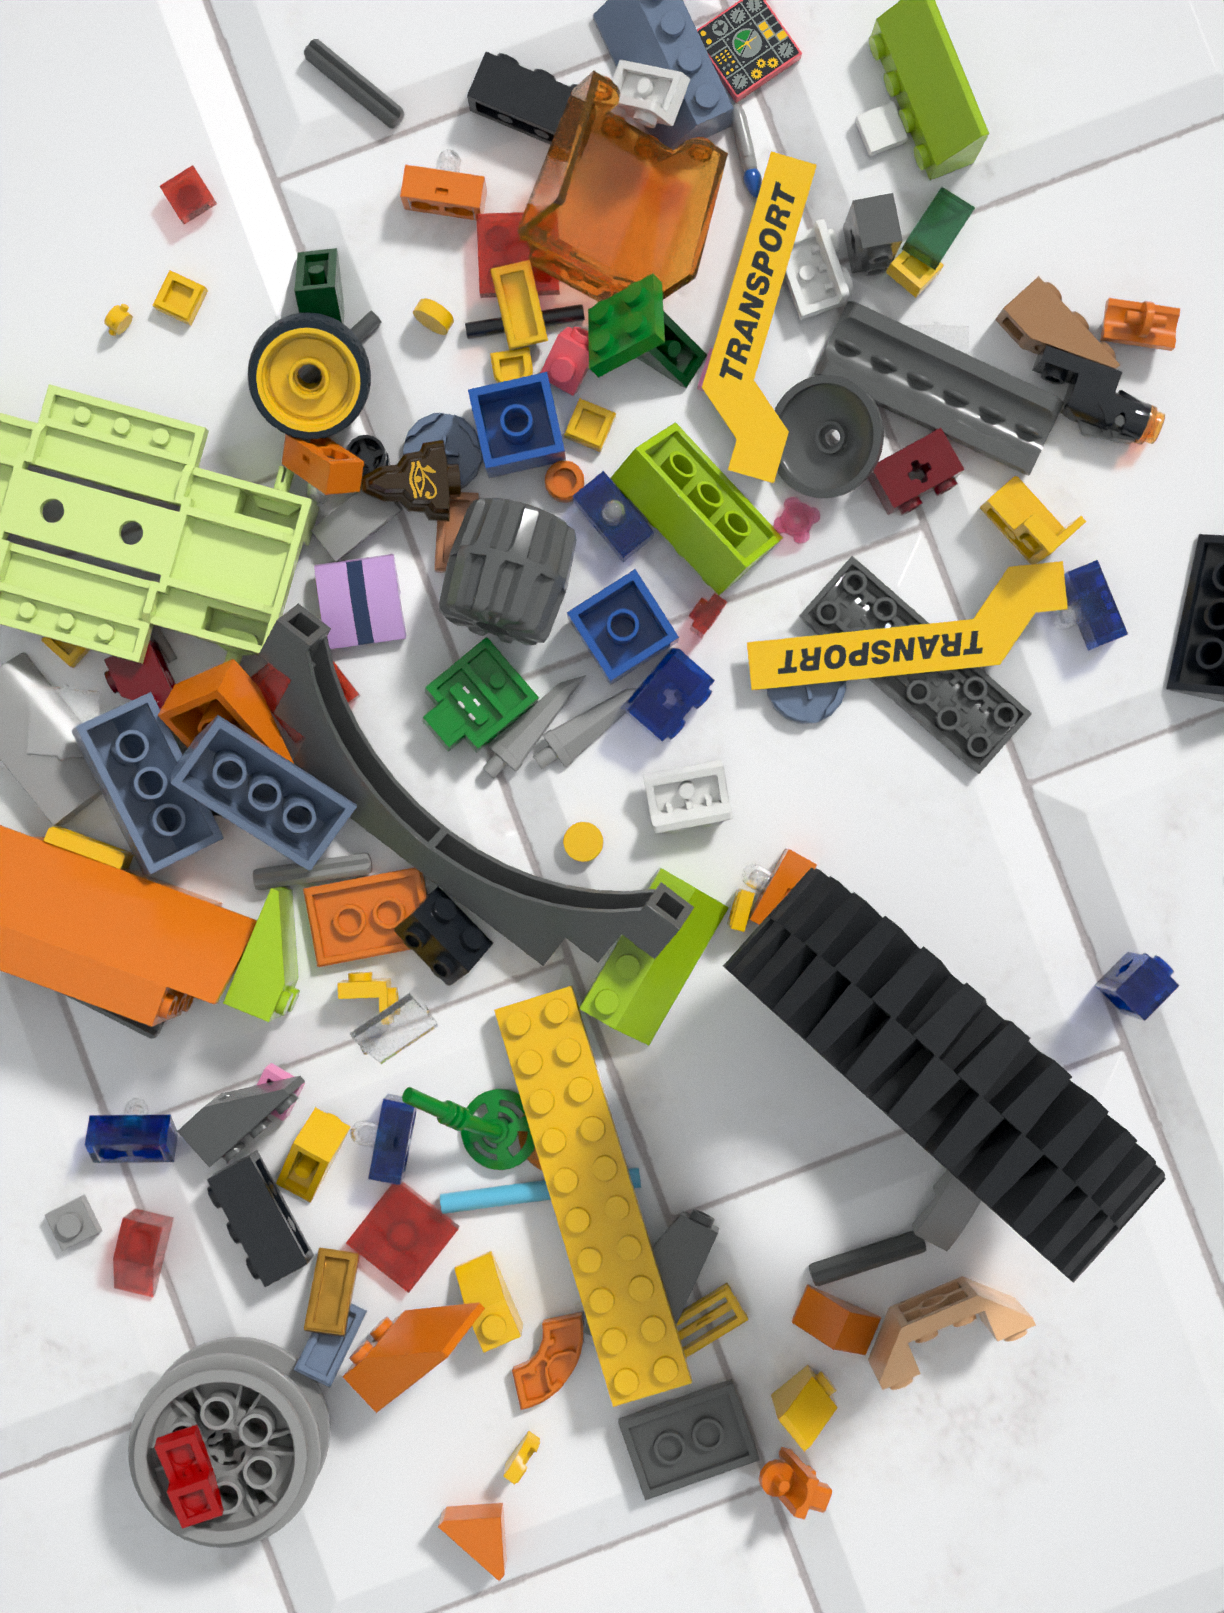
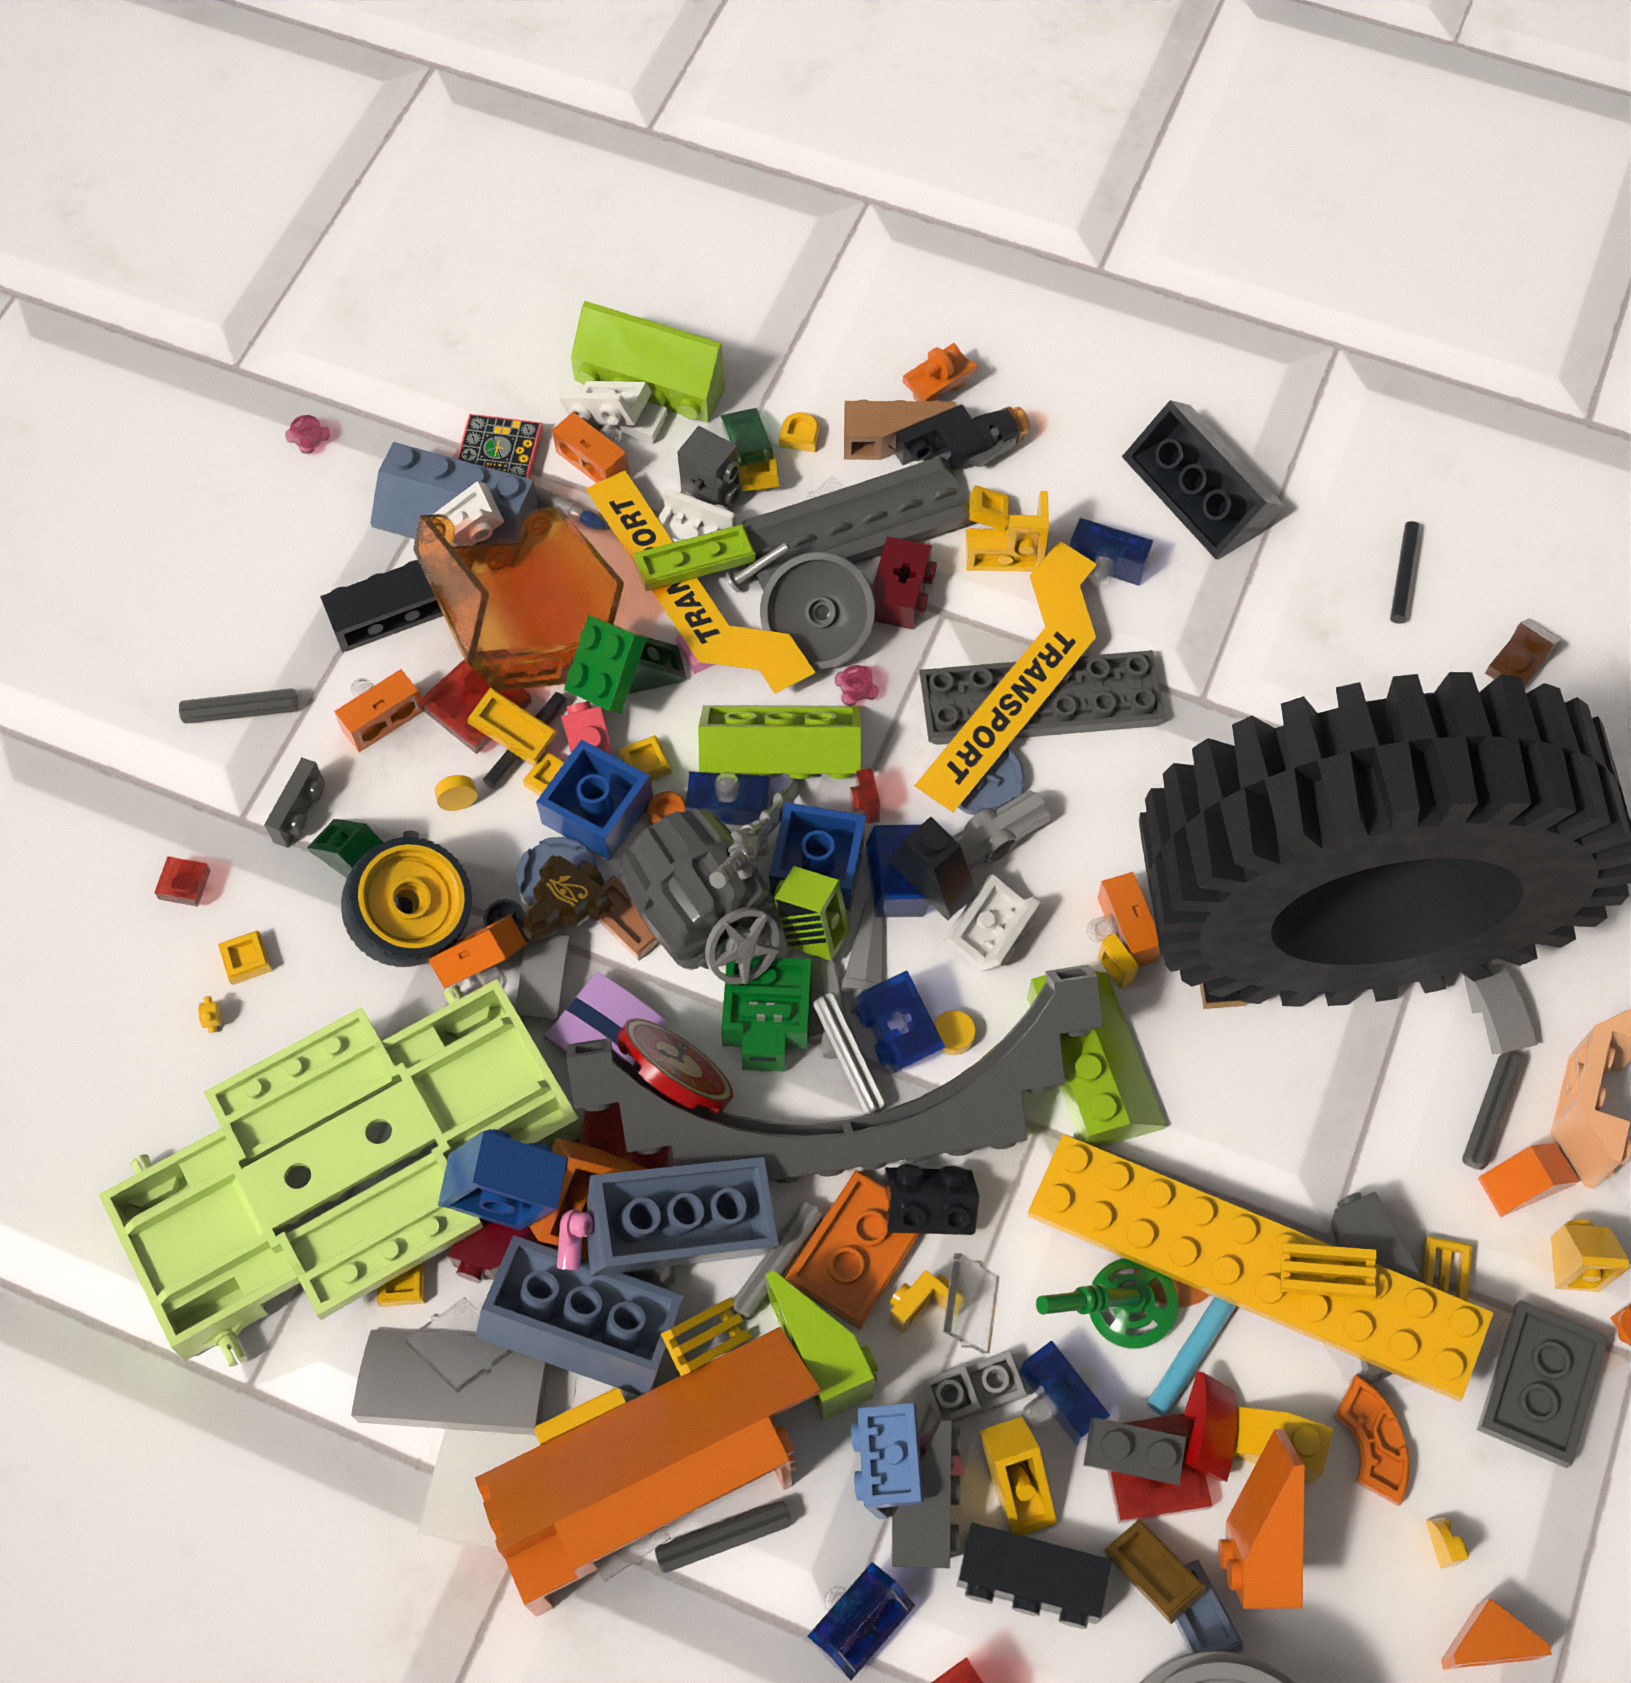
camera: 45 degrees left, 25 degrees down
none -> dark grey plate [264,757,324,848]
none -> blue brick [438,1129,567,1230]
none -> orange piece [552,412,629,483]
none -> bright pink arm [557,1209,593,1270]
none -> white bracket [559,381,652,425]
none -> red tile [616,1018,734,1114]
none -> lime tile [633,524,755,592]
none -> yellow tile [661,1297,752,1376]
none -> light grey wheel [705,907,780,984]
none -> light grey sword [709,778,800,888]
none -> light grey pin [725,542,791,592]
none -> lime brick [774,866,850,961]
none -> yellow tile [779,412,819,453]
none -> light grey axle [813,993,887,1114]
none -> medium blue bracket [851,1403,924,1519]
none -> clear blue brick [854,970,945,1074]
none -> black slope [889,817,977,921]
none -> light grey slope [922,1350,1029,1423]
none -> light grey piece [953,790,1050,871]
none -> yellow tile [969,485,1009,531]
none -> dark grey plate [1083,1417,1186,1485]
none -> red slope [1183,1371,1237,1482]
none -> yellow tile [1280,1243,1376,1299]

